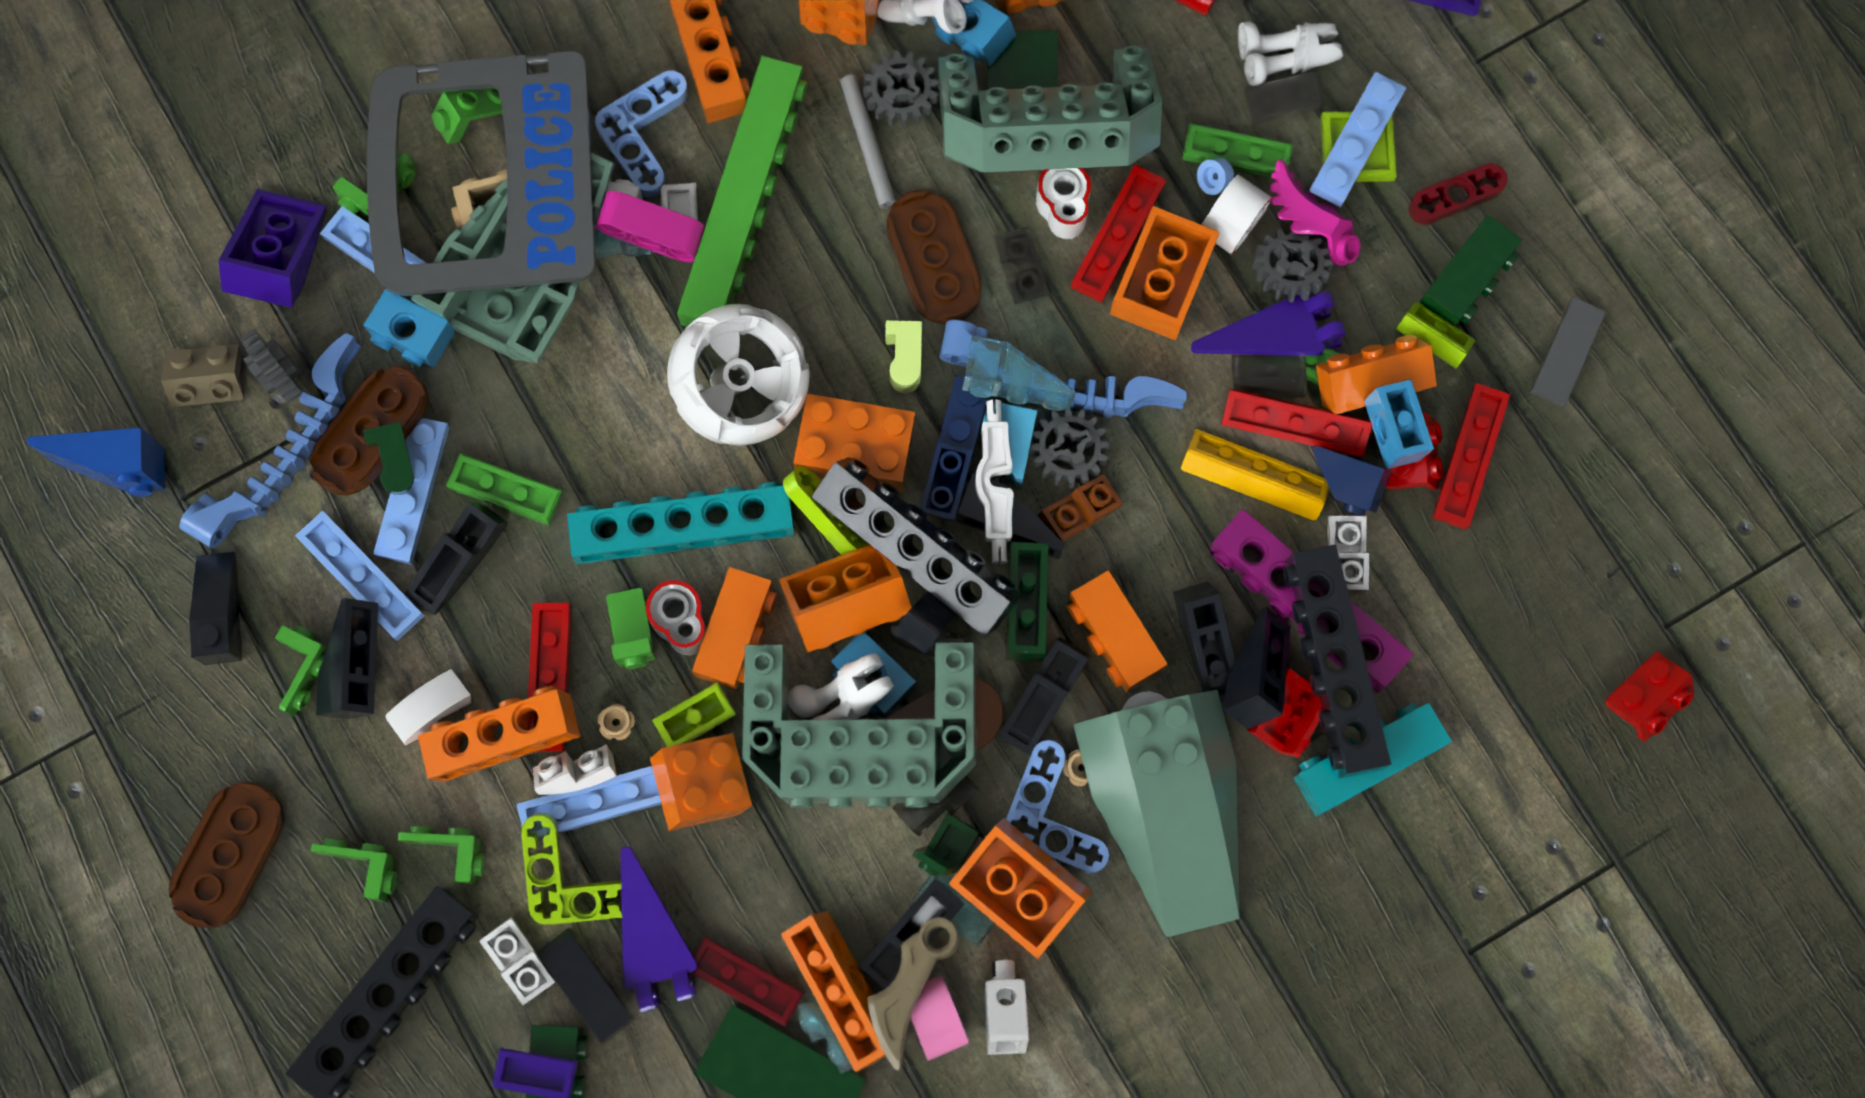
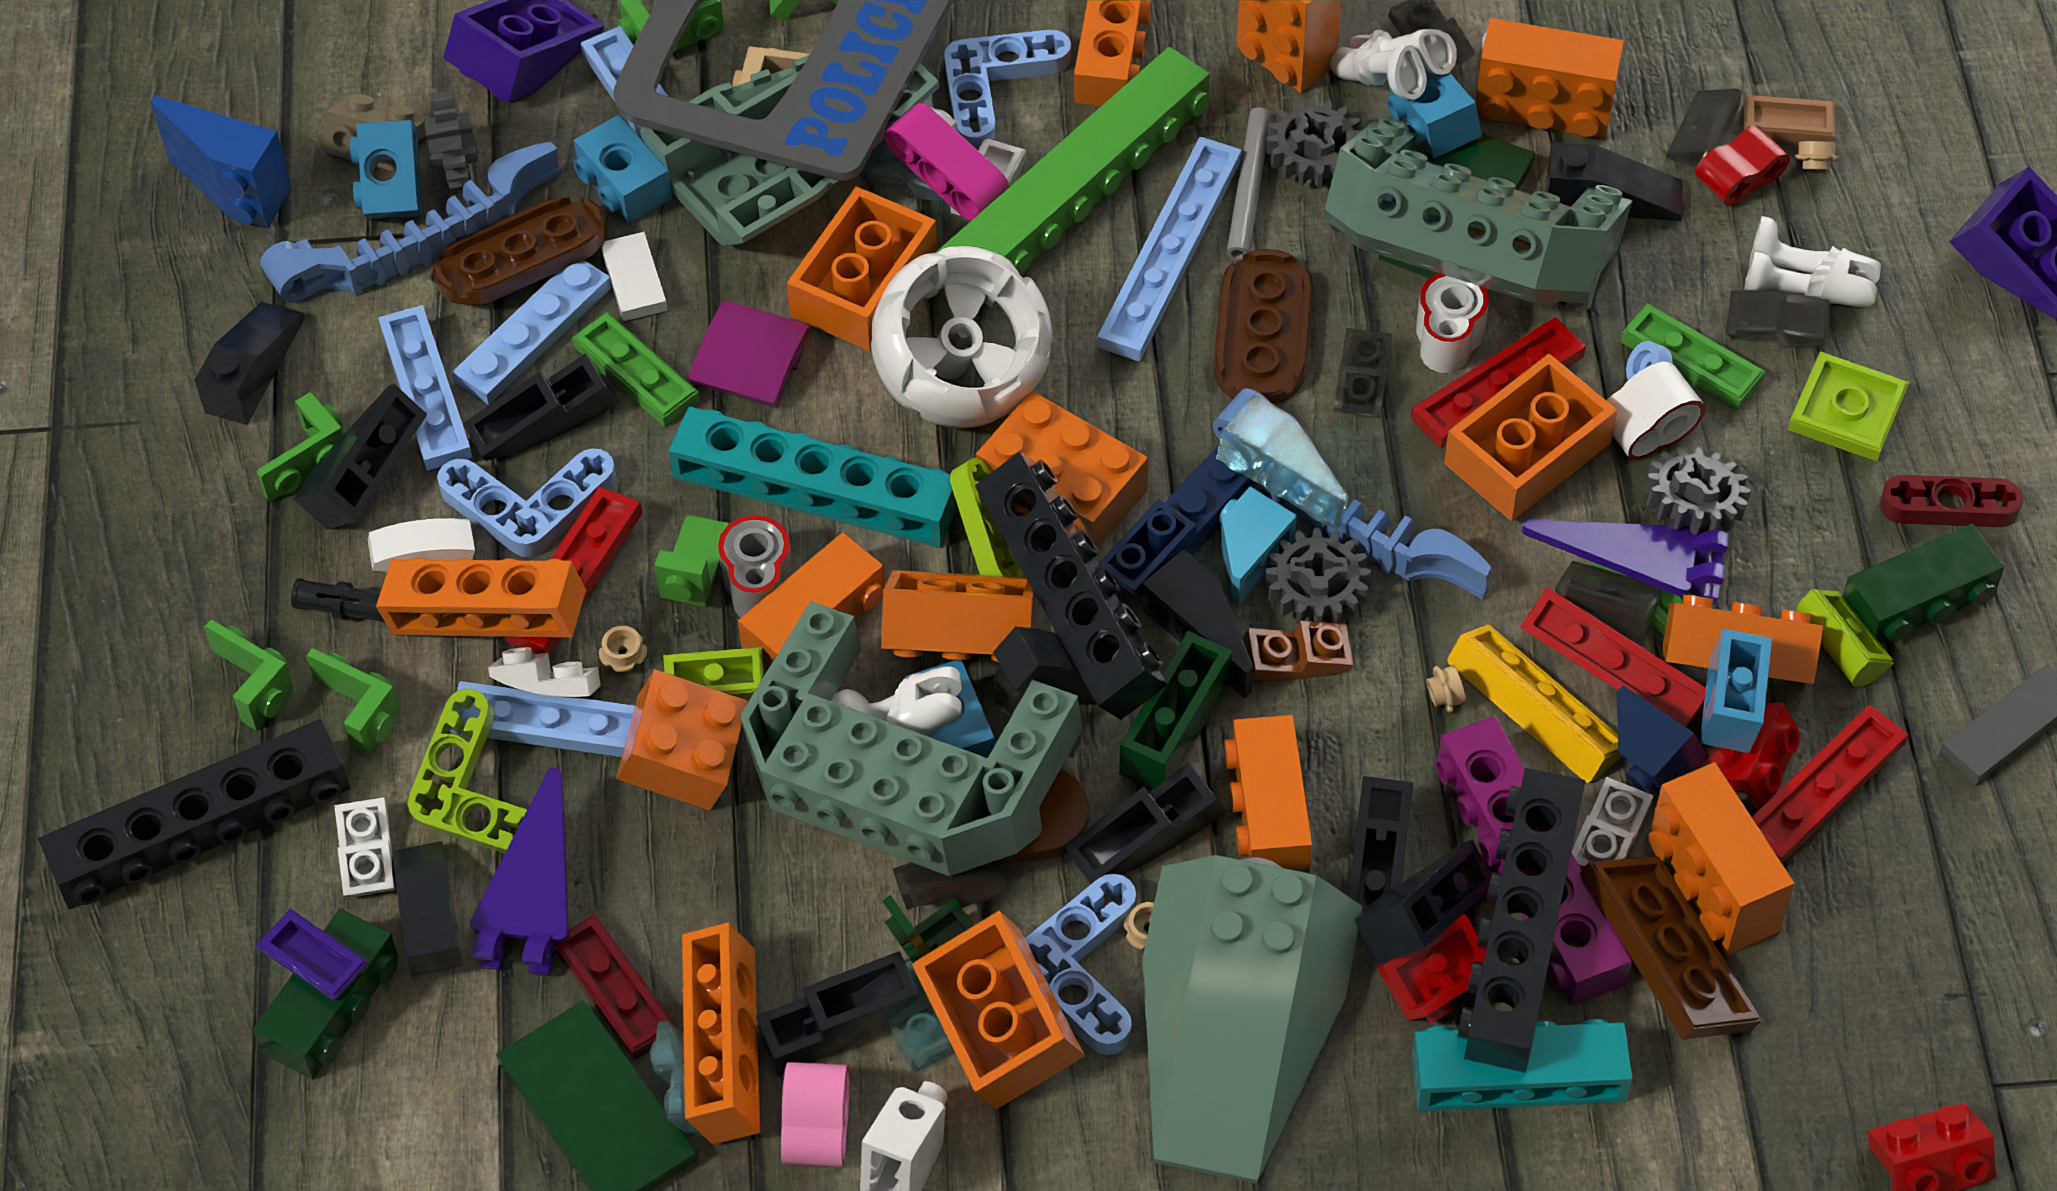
camera: 30 degrees right, 20 degrees down
reddish brown tile [168,782,284,928] -> none
dark green leg [363,422,414,495] -> none
dark tan piece [867,917,960,1070] -> none
yellowish green leg [885,320,922,394] -> none
white piece [975,399,1014,564] -> none
dark pink plant [1270,160,1360,266] -> none
light blue plate [1309,71,1407,208] -> none
none -> black pin [291,578,385,623]
none -> dark azure brick [350,120,423,220]
none -> light blue beam [437,448,616,557]
none -> white tile [601,232,667,322]
none -> magenta slope [688,301,811,409]
none -> orange brick [787,186,938,351]
none -> light blue plate [1097,137,1242,362]
none -> tan plate [1426,665,1466,713]
none -> black slope [1545,142,1683,221]
none -> reddish brown tile [1580,857,1762,1040]
none -> orange brick [1648,762,1795,956]

